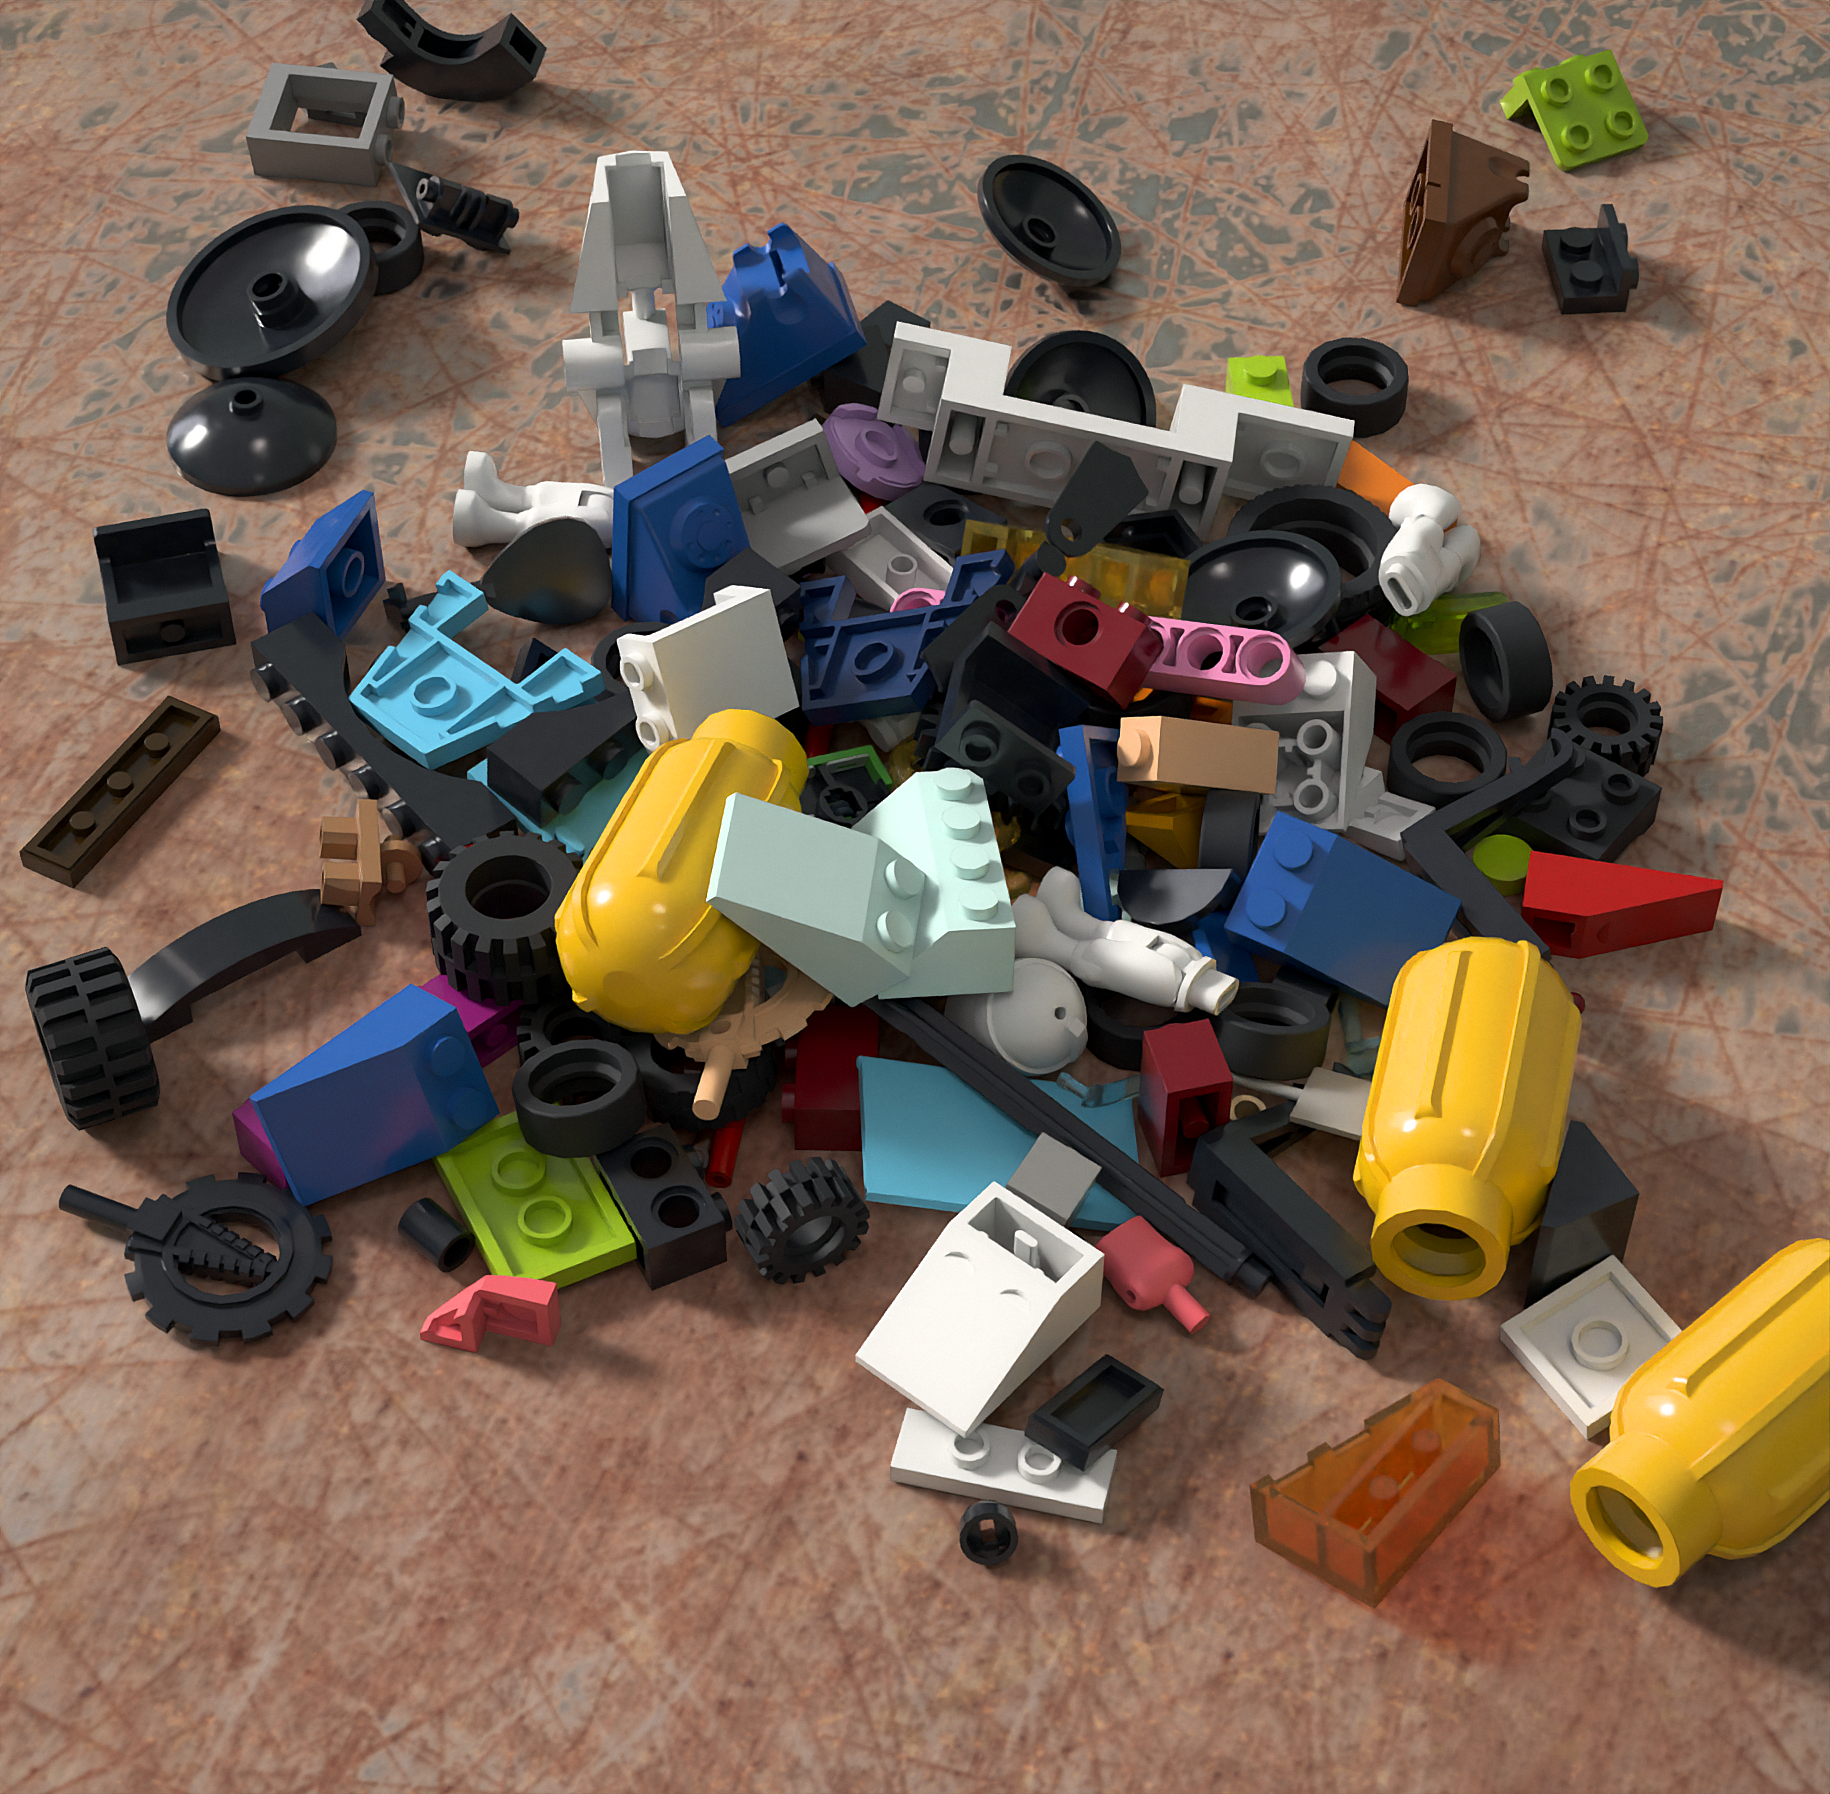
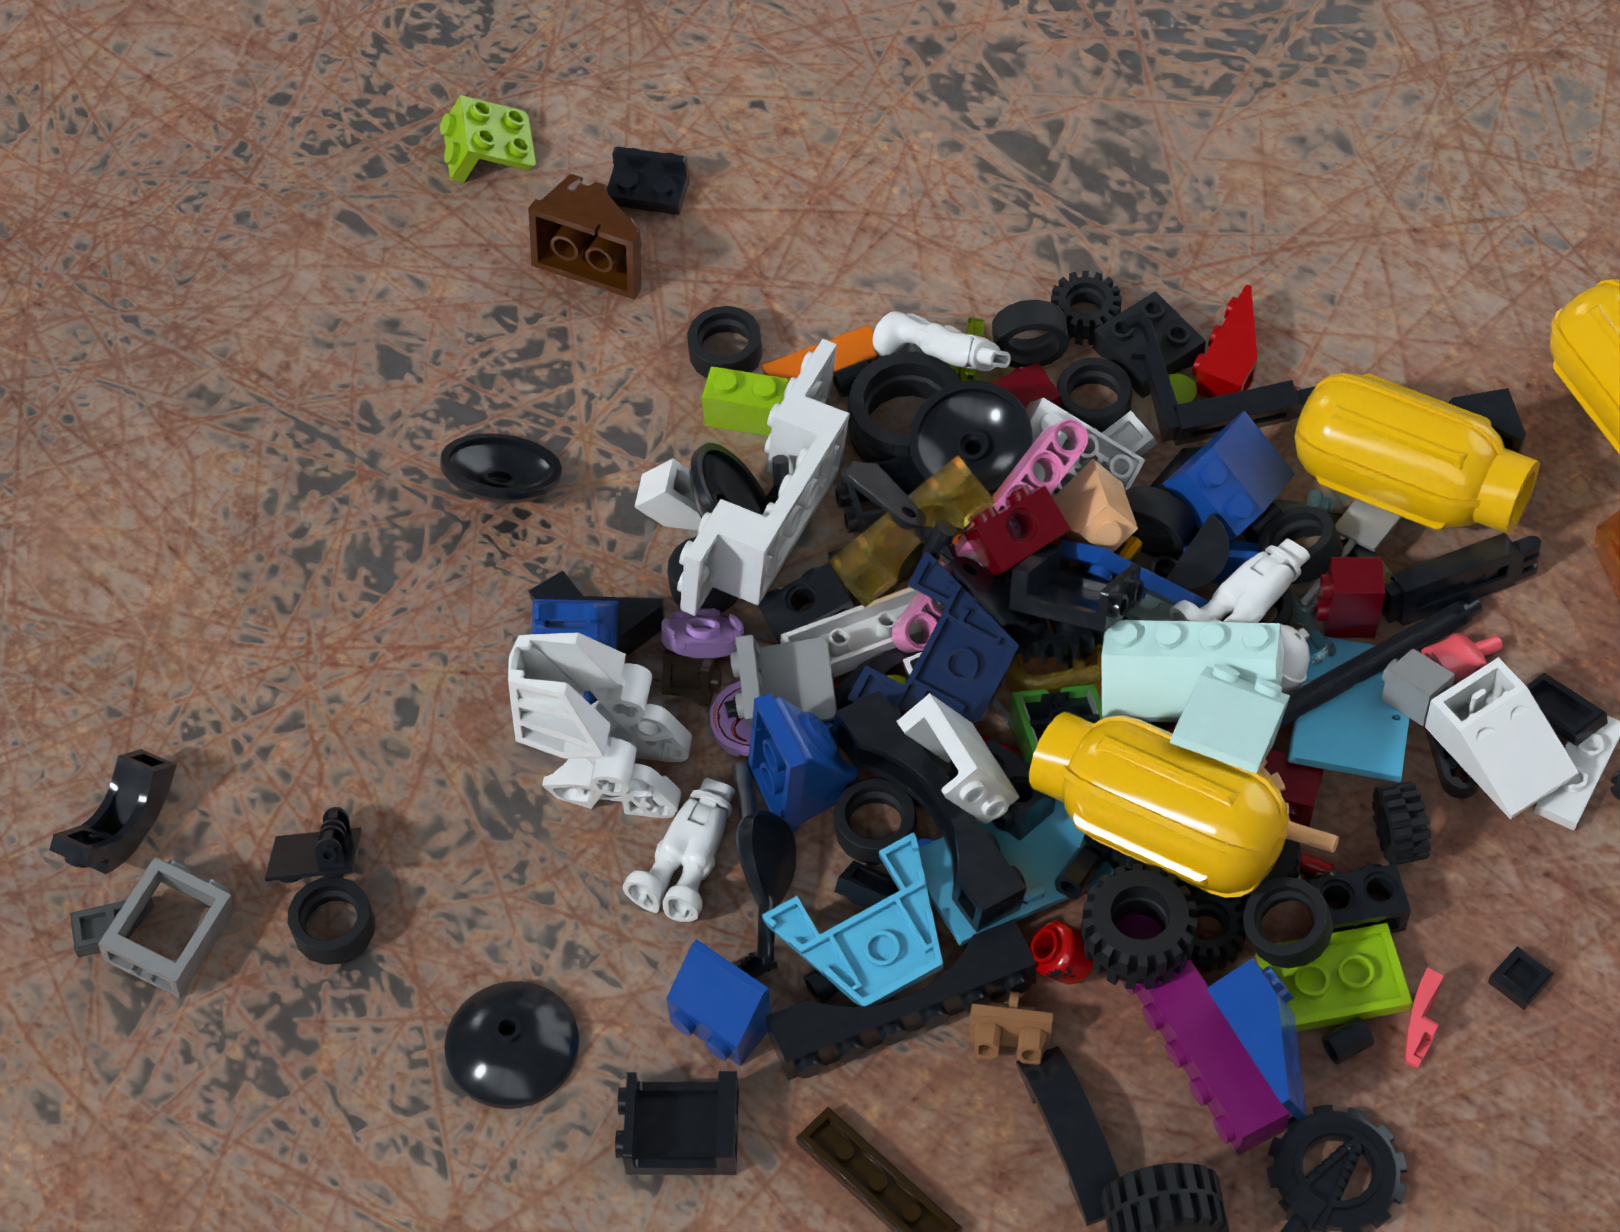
camera: 70 degrees left, 10 degrees up
black dish [166,205,379,381] -> none
white plate [1500,1255,1682,1440] -> none
none -> black tile [1488,946,1554,1010]

